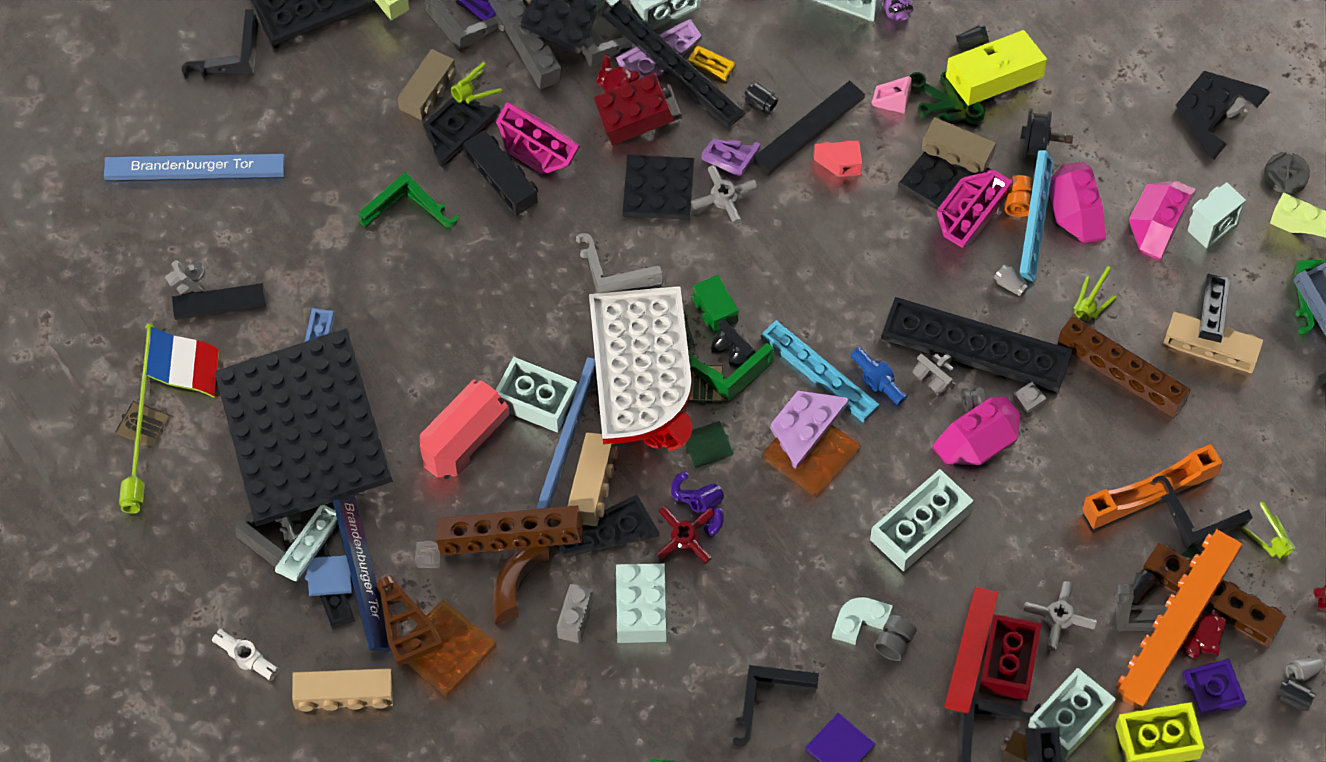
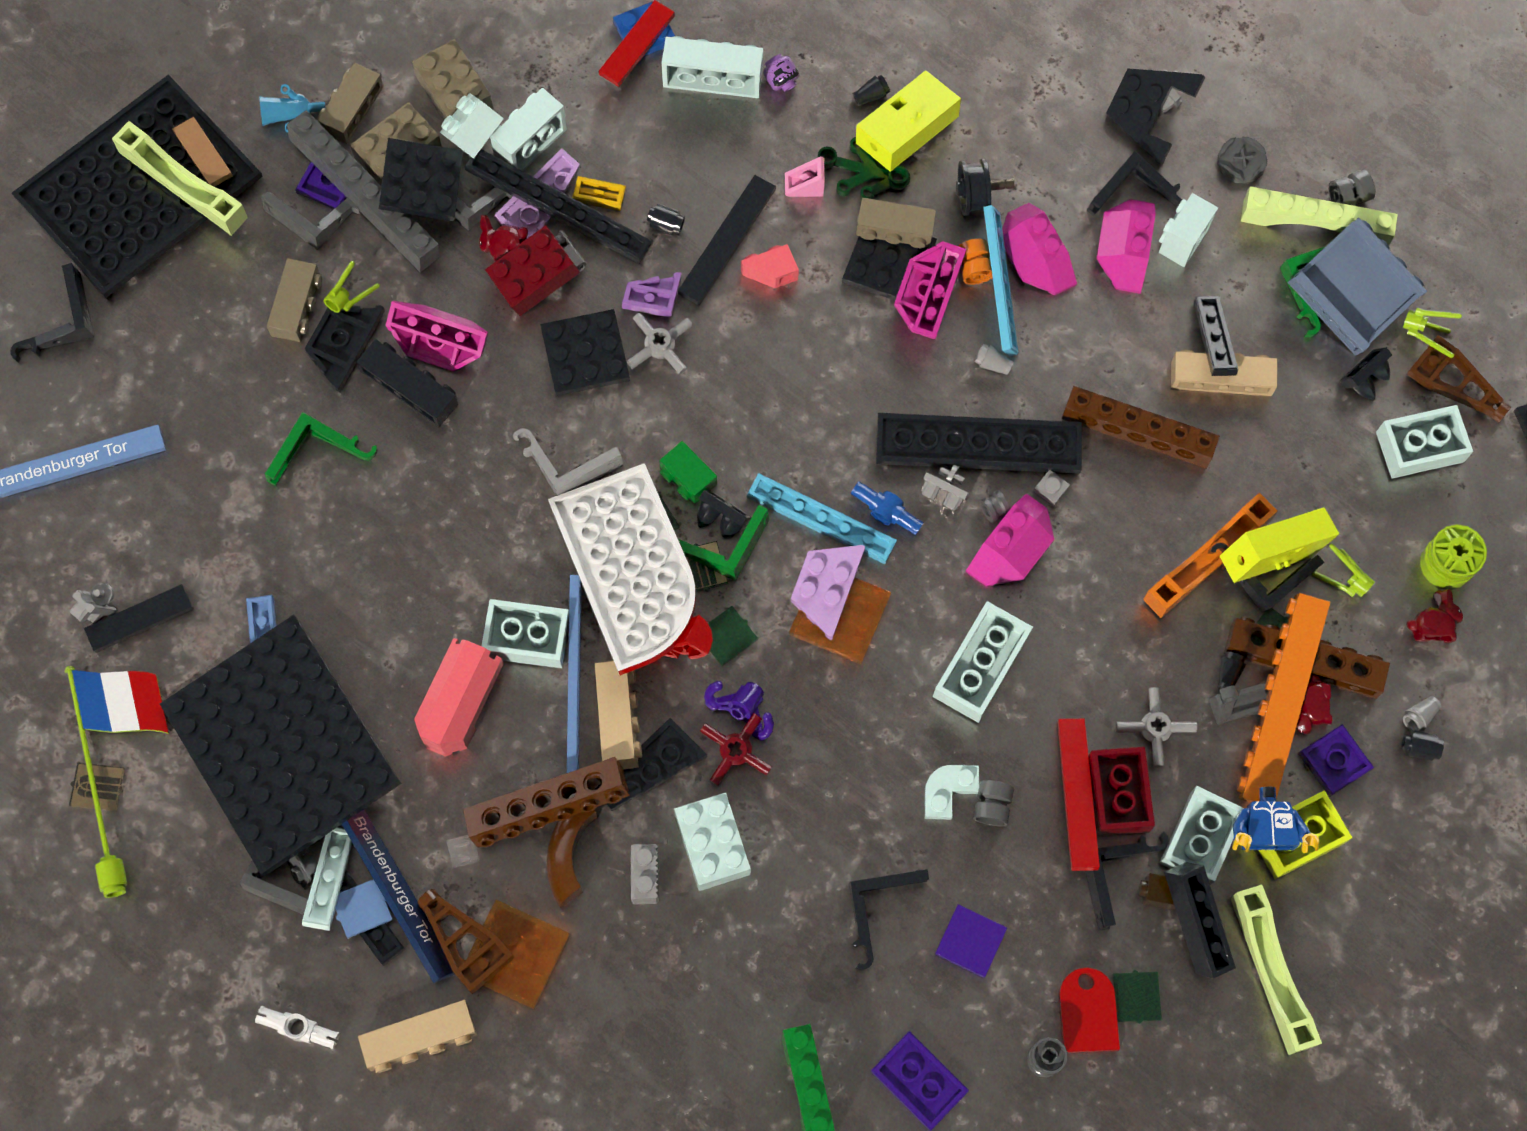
camera: 20 degrees left, 10 degrees up
lime plant [1073,266,1116,321] -> none
none -> black hinge [1087,151,1183,216]
none -> neon yellow brick [1220,507,1339,583]
none -> blue torso [1232,787,1319,853]

